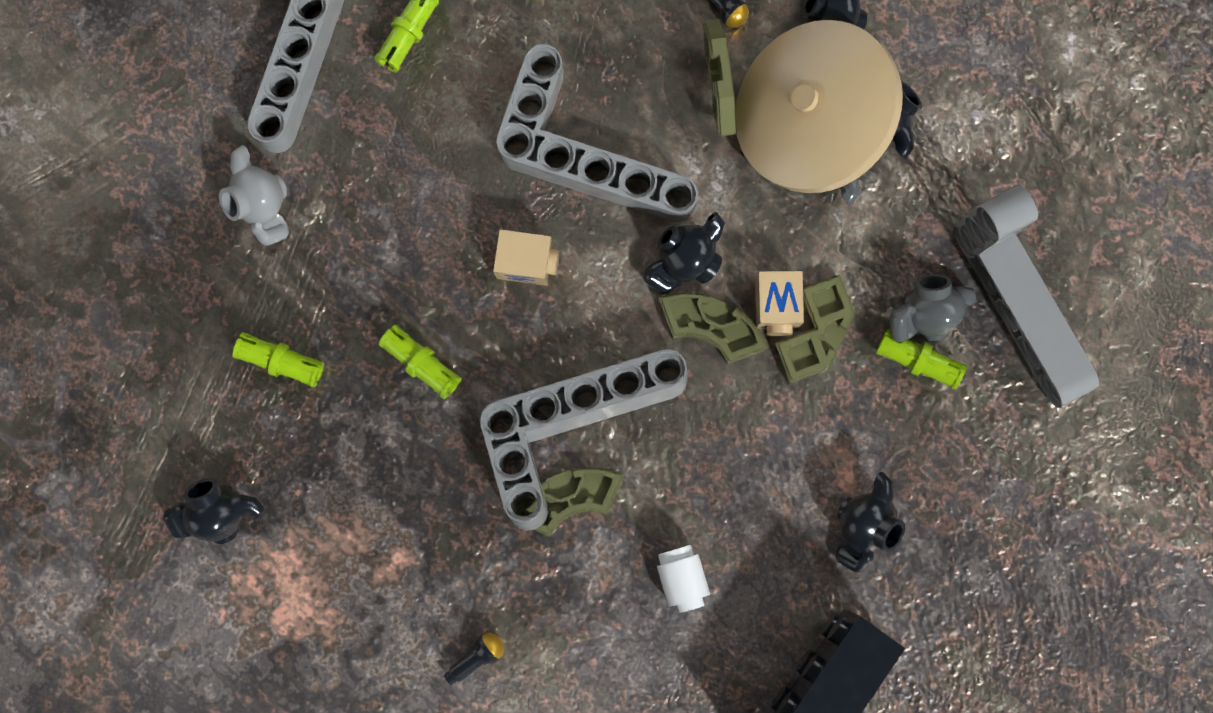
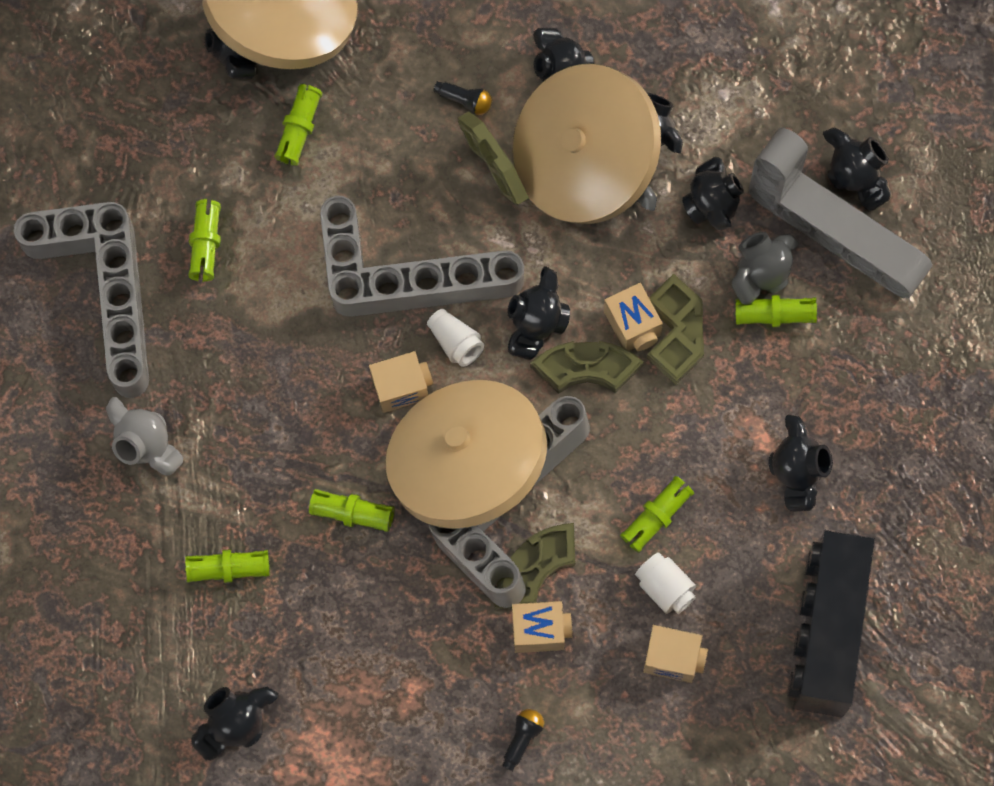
camera: 25 degrees left, 10 degrees down
none -> tan dish [386,380,547,528]
none -> white cone [427,309,484,367]
none -> tan brick [512,601,572,653]
none -> lime pin [620,476,695,553]
none -> tan brick [643,625,708,683]
none -> black piece [682,157,744,231]
none -> black piece [823,127,891,211]

